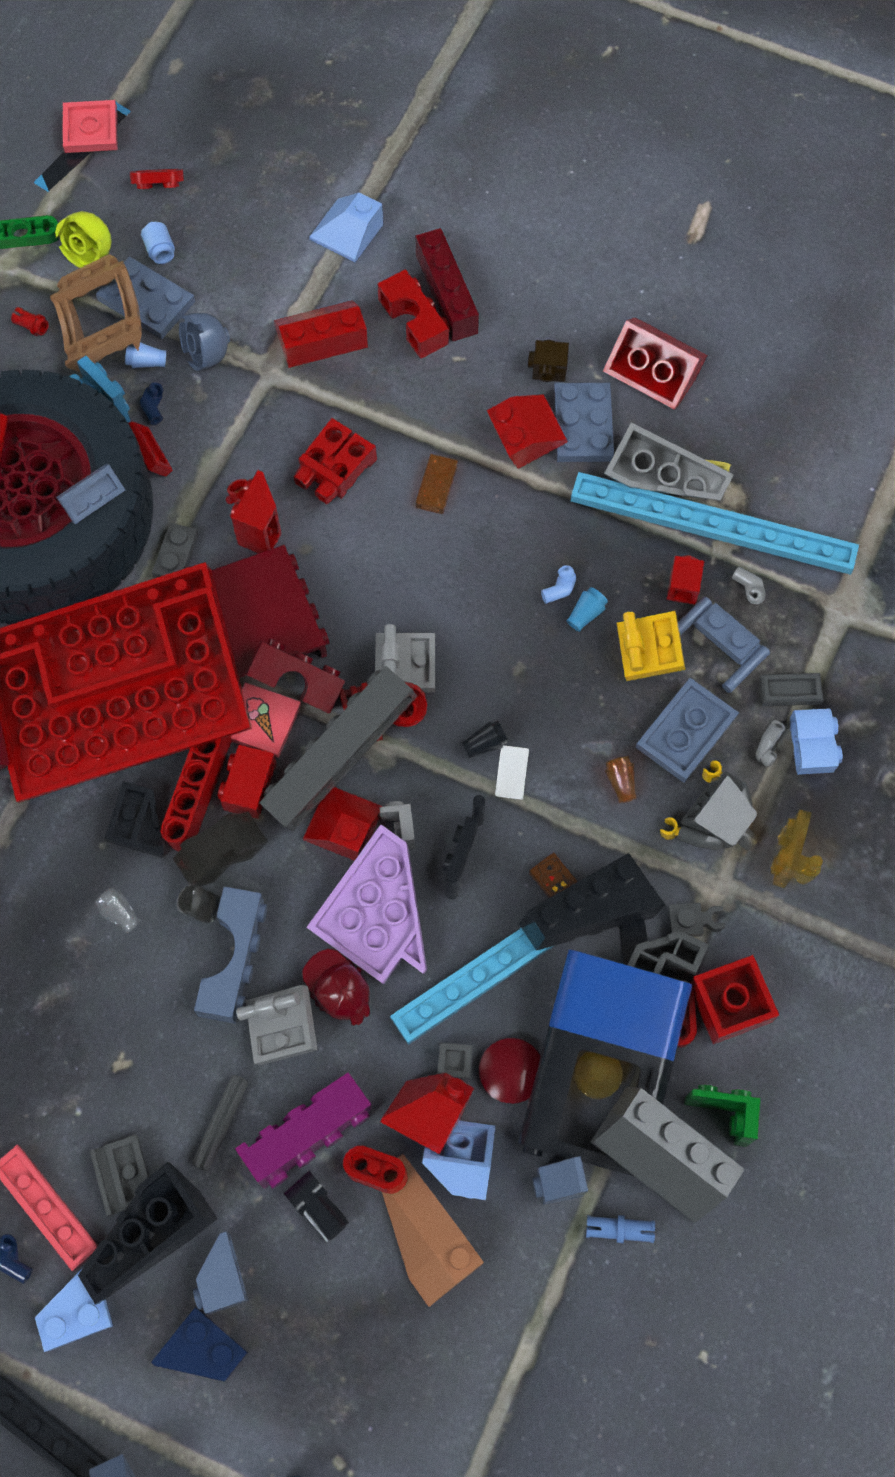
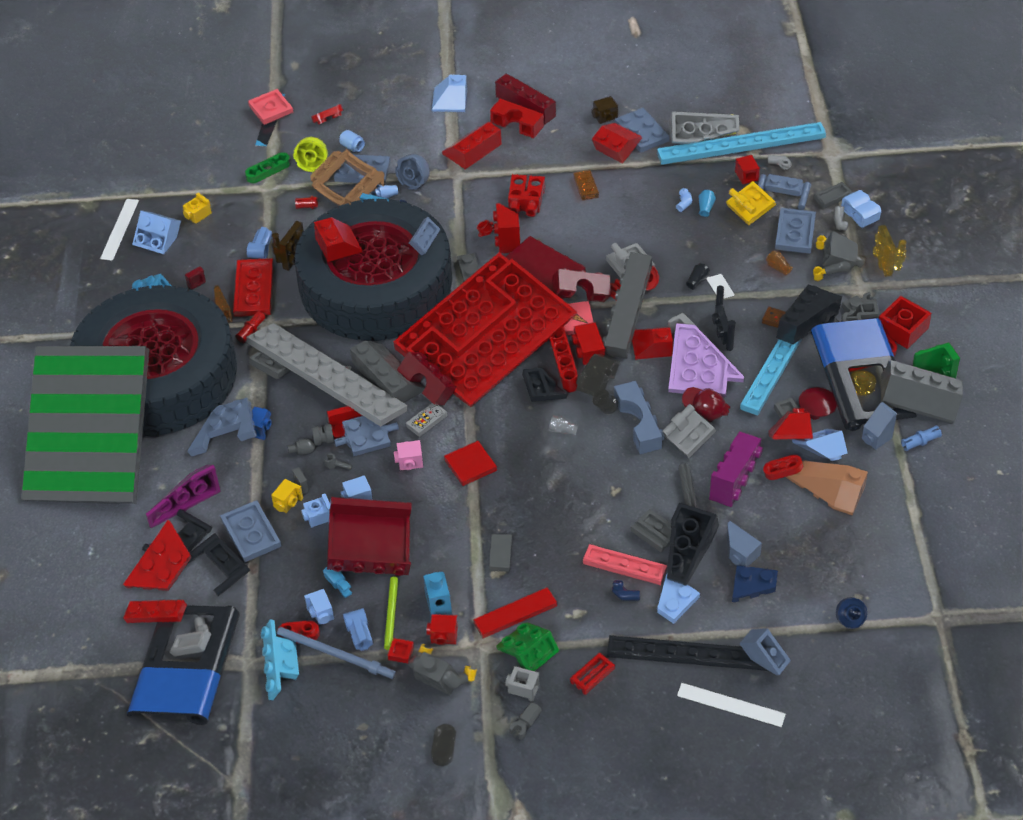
camera: 25 degrees left, 20 degrees down
black piece [283,1171,349,1243] -> none
red slope [603,317,708,410] -> none

